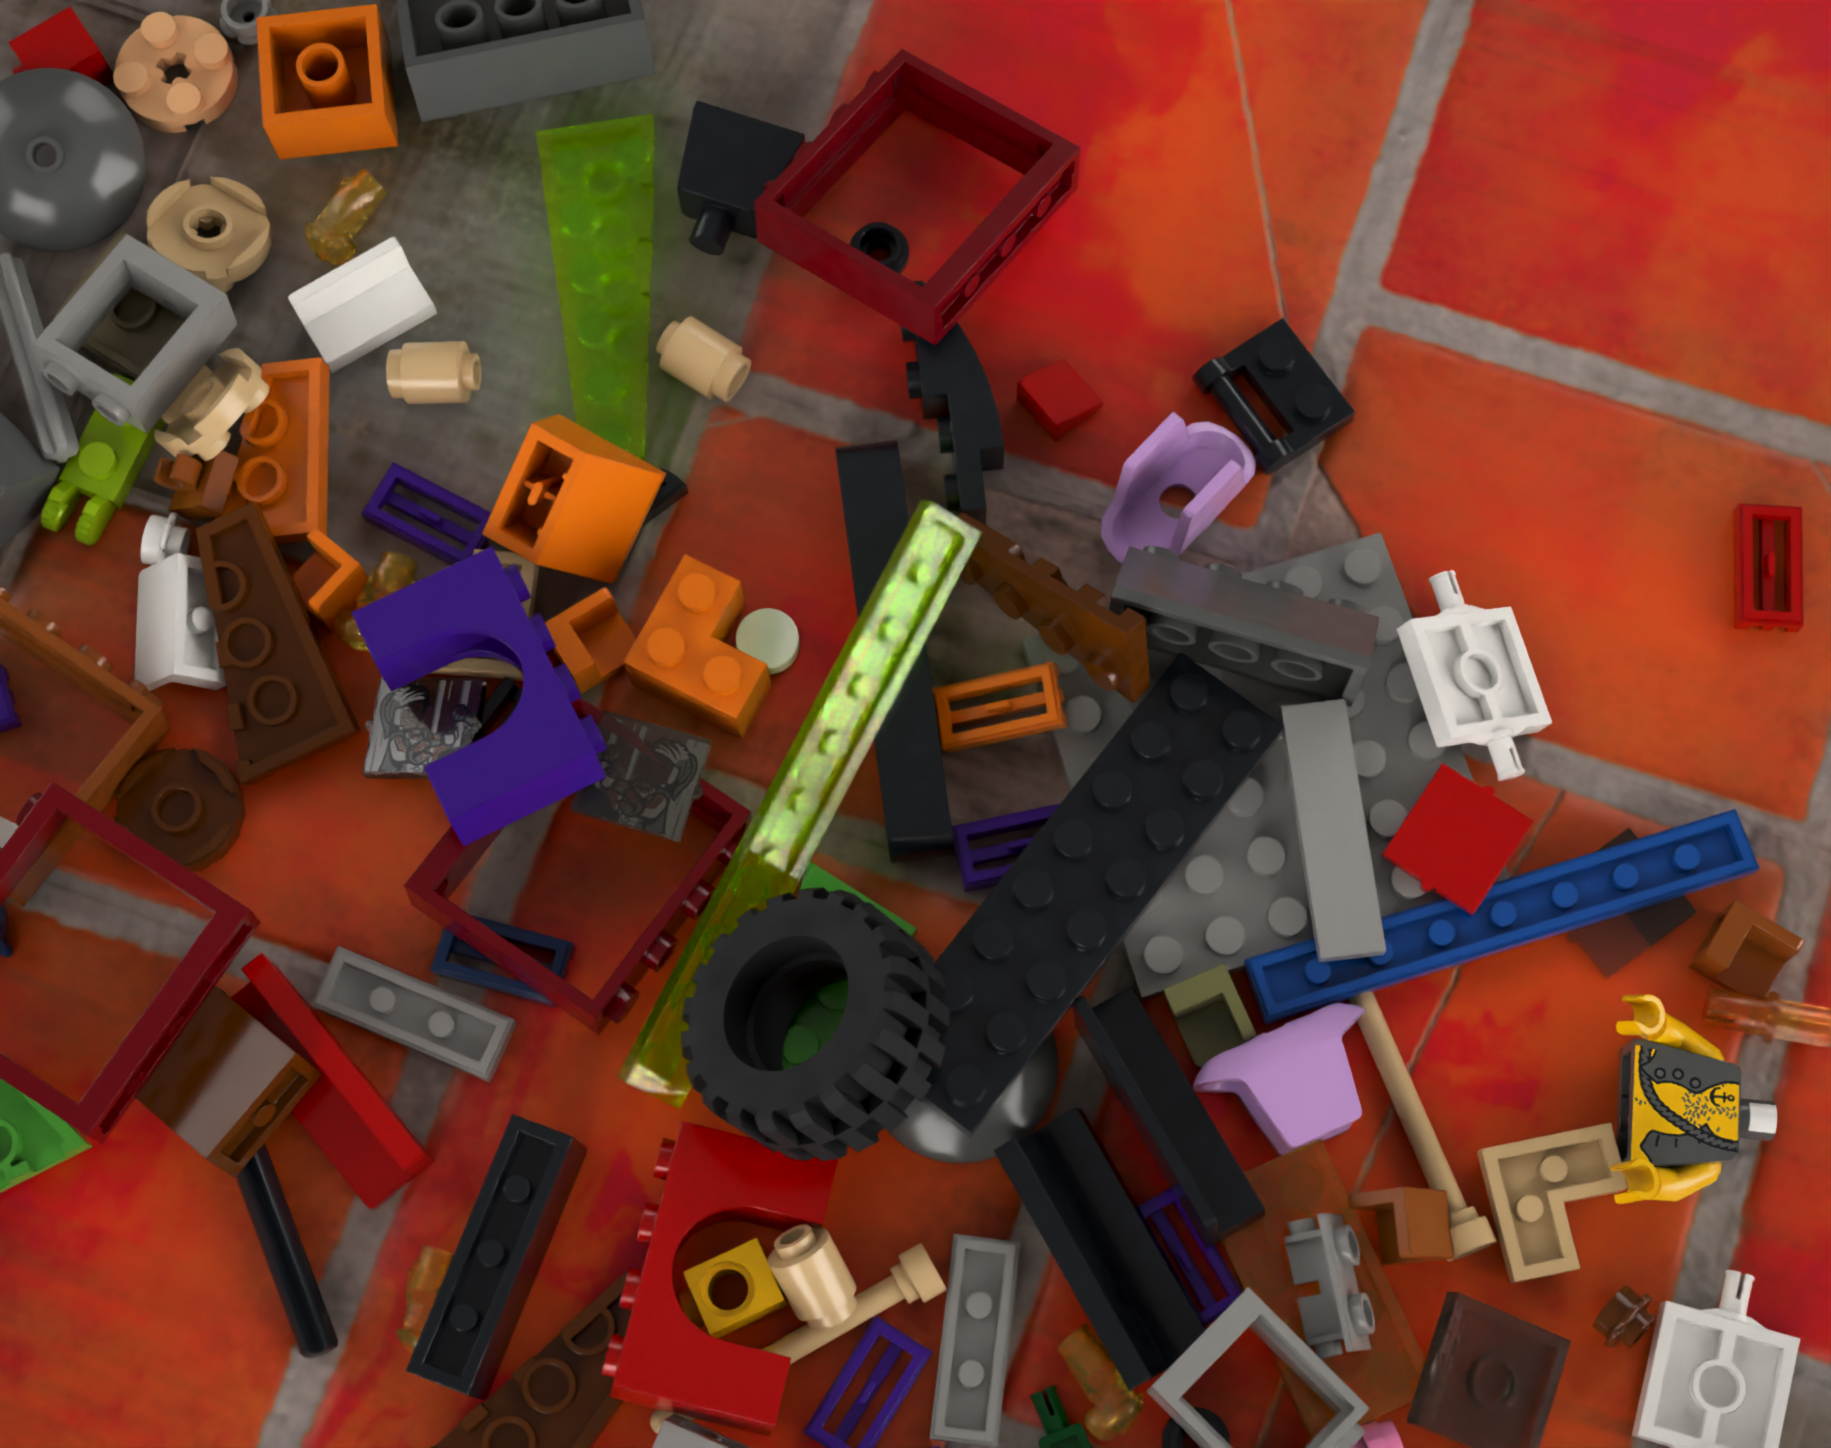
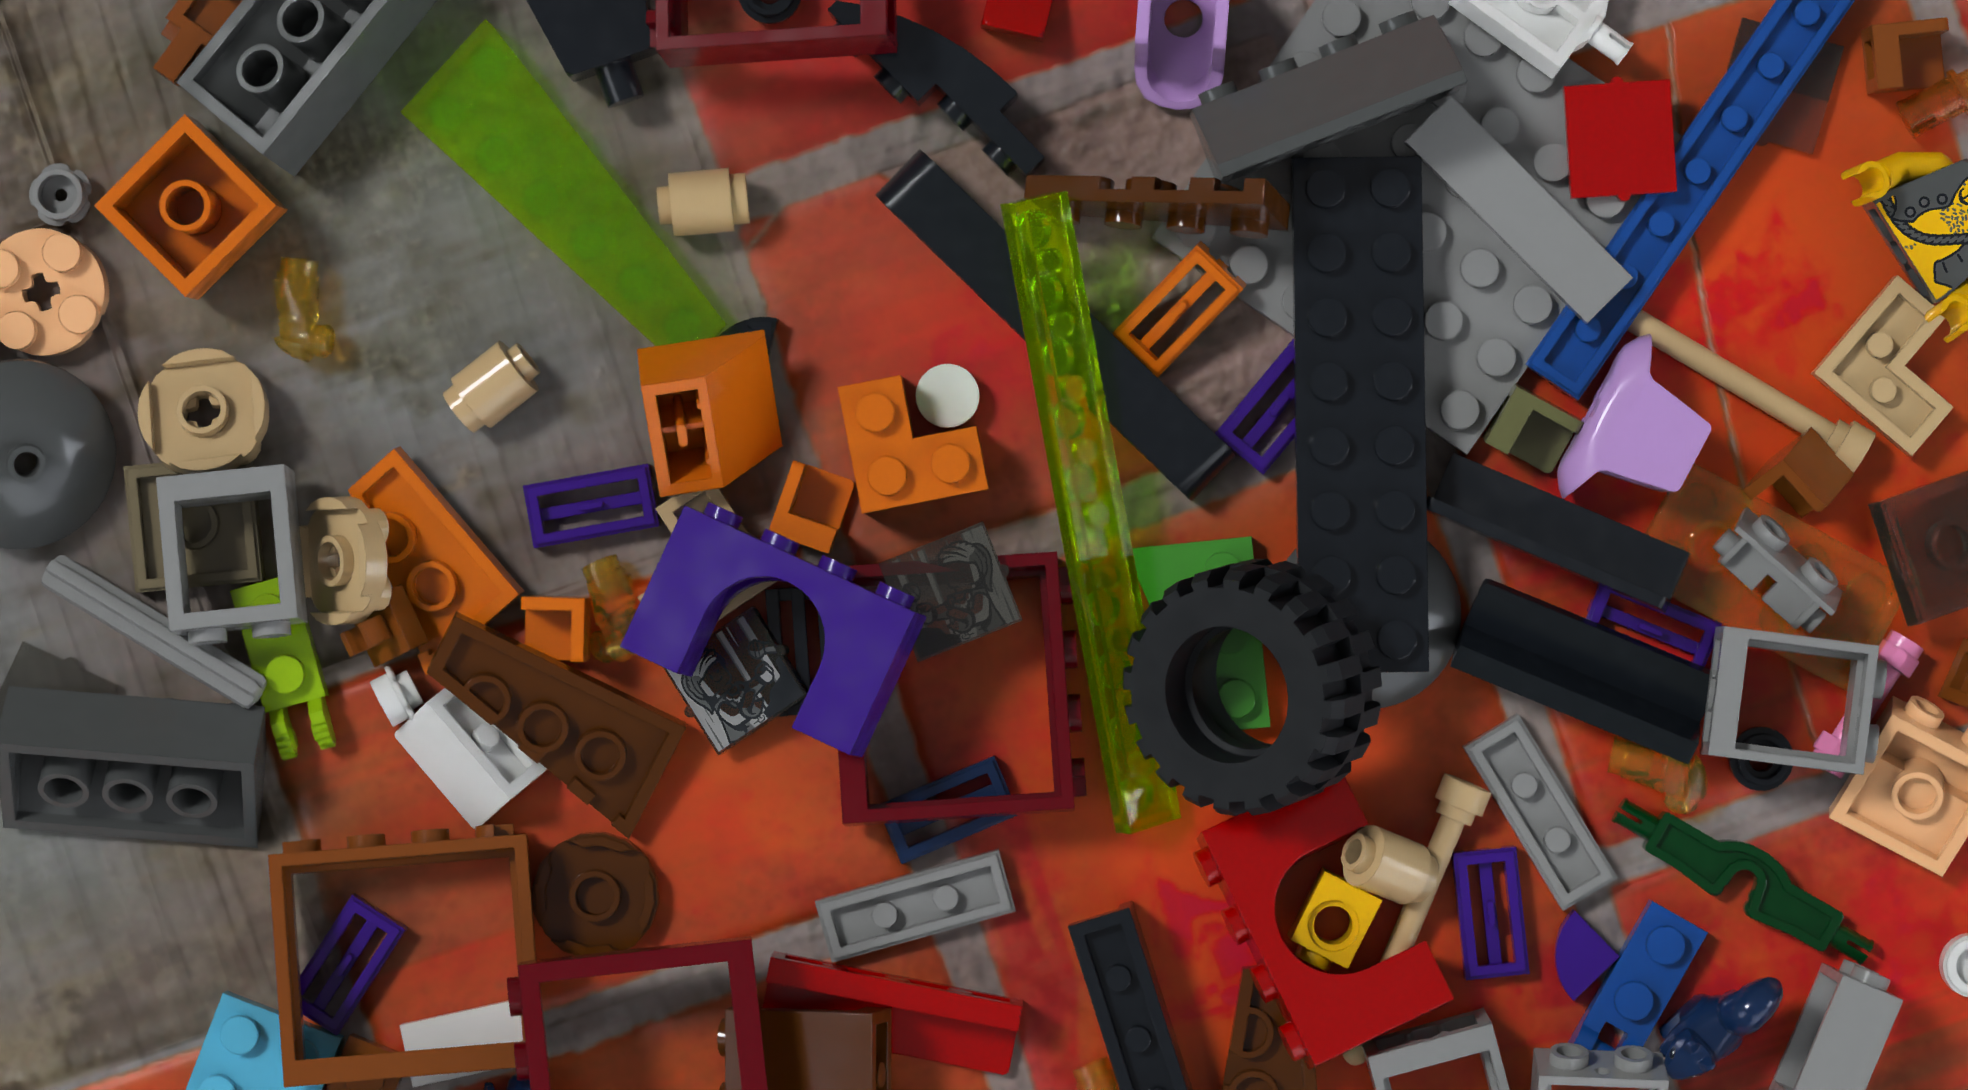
camera: 35 degrees left, 15 degrees up
white panel [288,237,438,373] -> none

